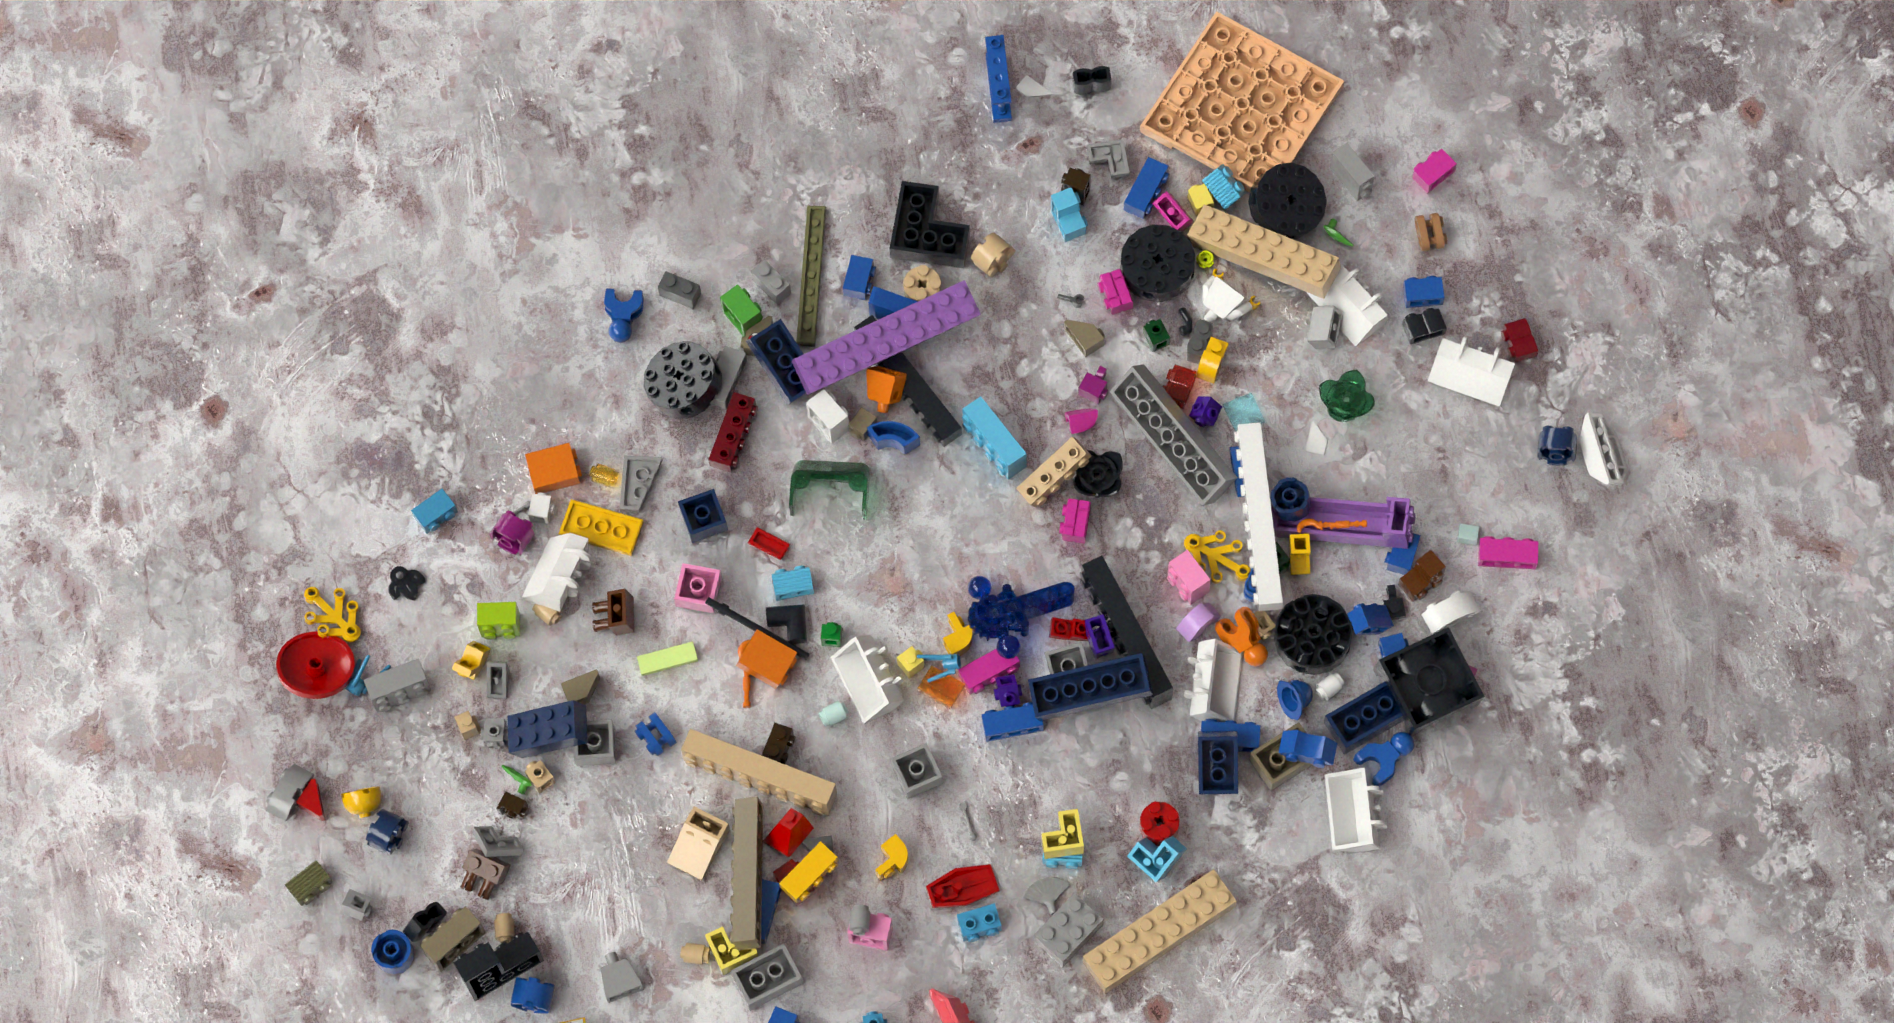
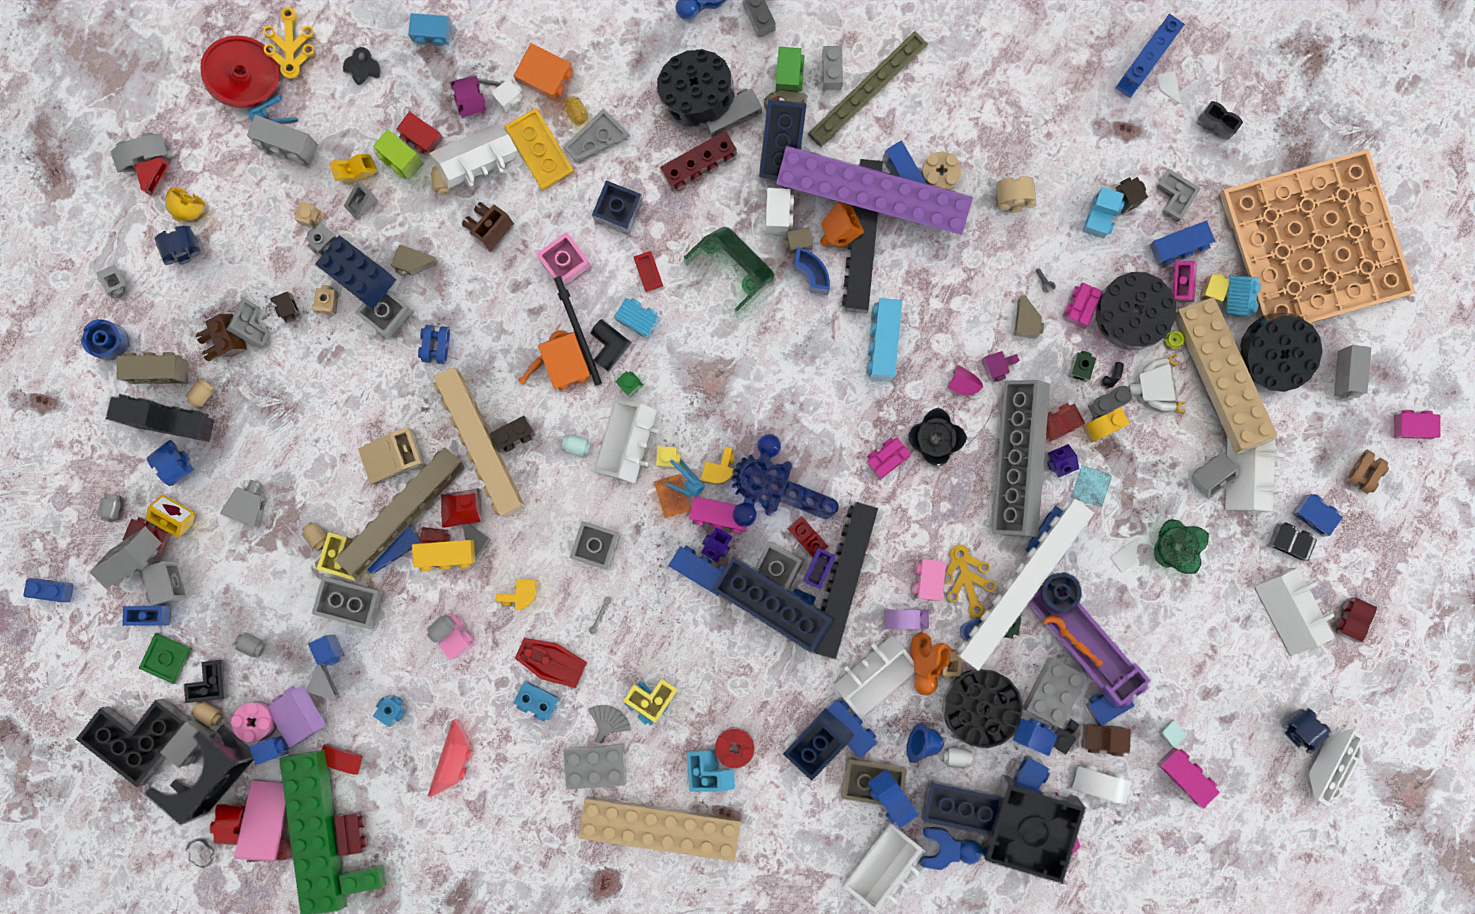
camera: 40 degrees right, 15 degrees up
olive brick [284,860,333,906] -> none
black brick [403,902,447,942] -> none
bright green bar [502,765,532,795] -> none
yellowish green tile [637,642,698,676] -> none
blue brick [843,255,876,300] -> none
black brick [889,181,970,268] -> none
tan brick [1016,437,1092,507] -> none
yellow brick [1289,534,1310,575] -> none
bright green bar [1323,219,1353,247] -> none
none -> red brick [396,111,443,155]
none -> light grey brick [1023,657,1088,729]

